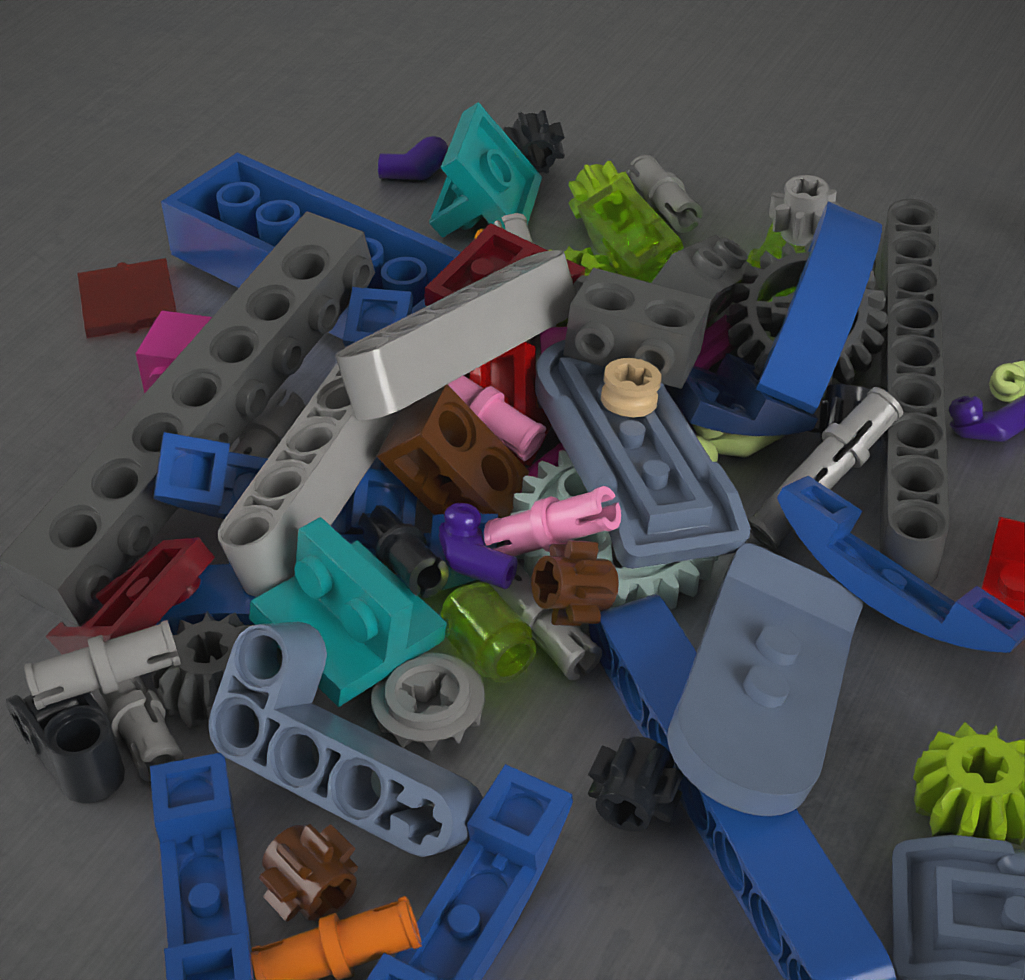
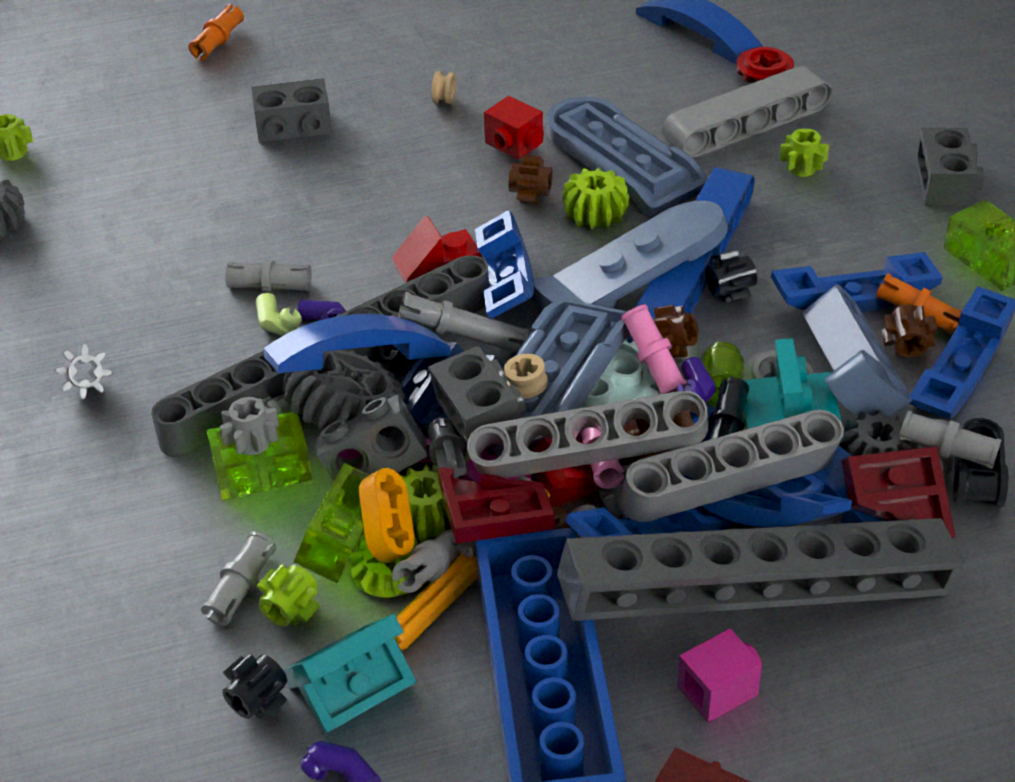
camera: 135 degrees left, 0 degrees up
none -> light orange beam [359,468,415,563]

